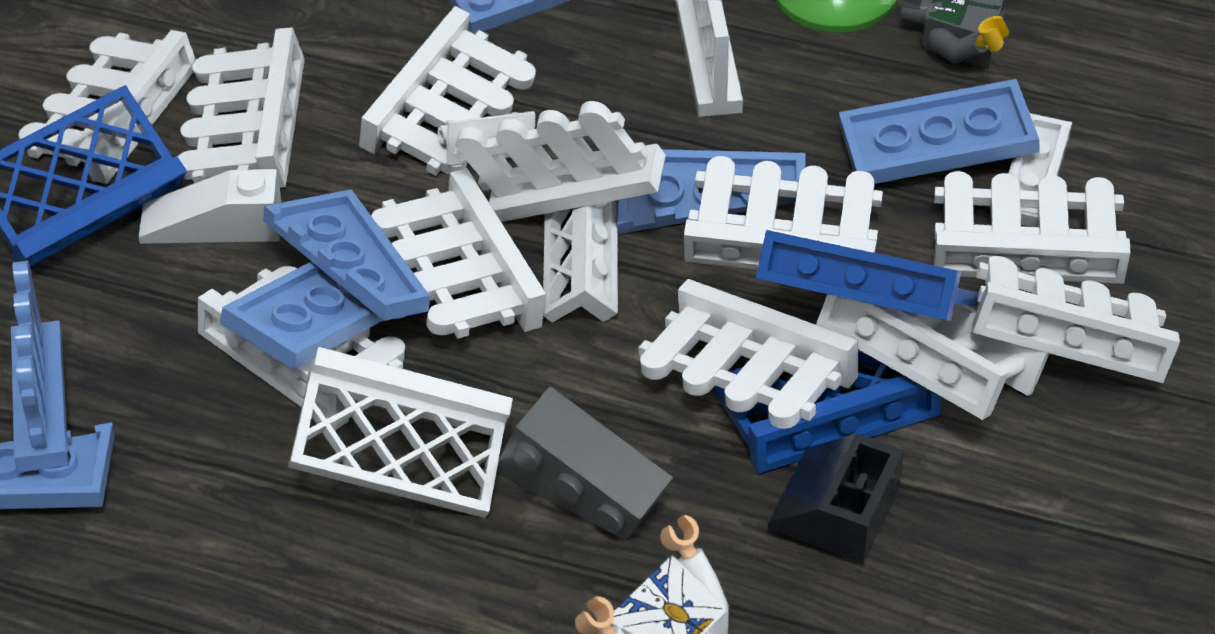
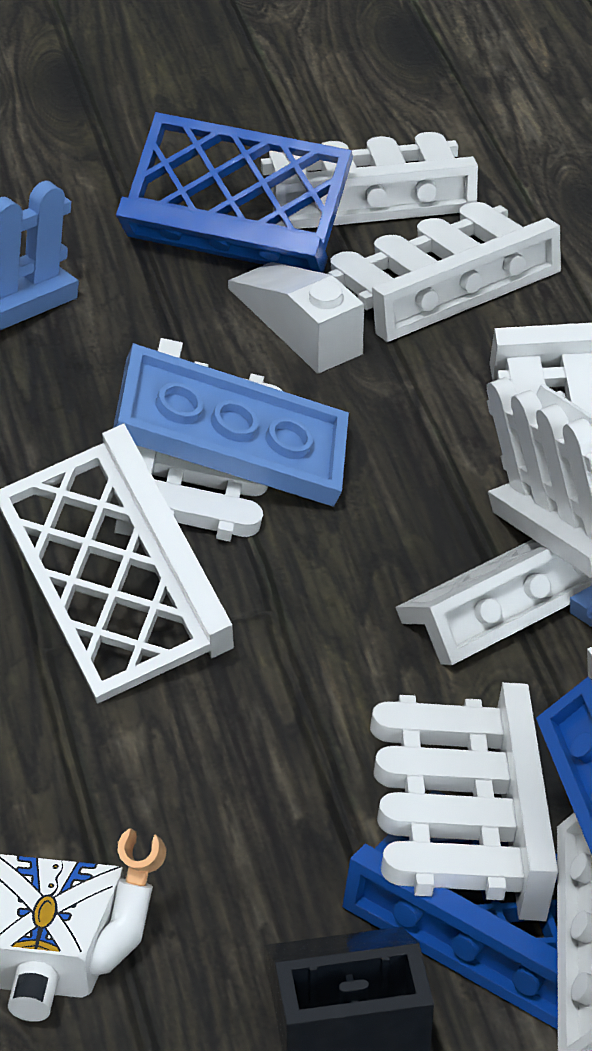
camera: 55 degrees right, 5 degrees down
medium blue wing [263,189,430,321] -> none
white fence [371,168,546,338] -> none
dark grey wedge [496,386,673,541] -> none

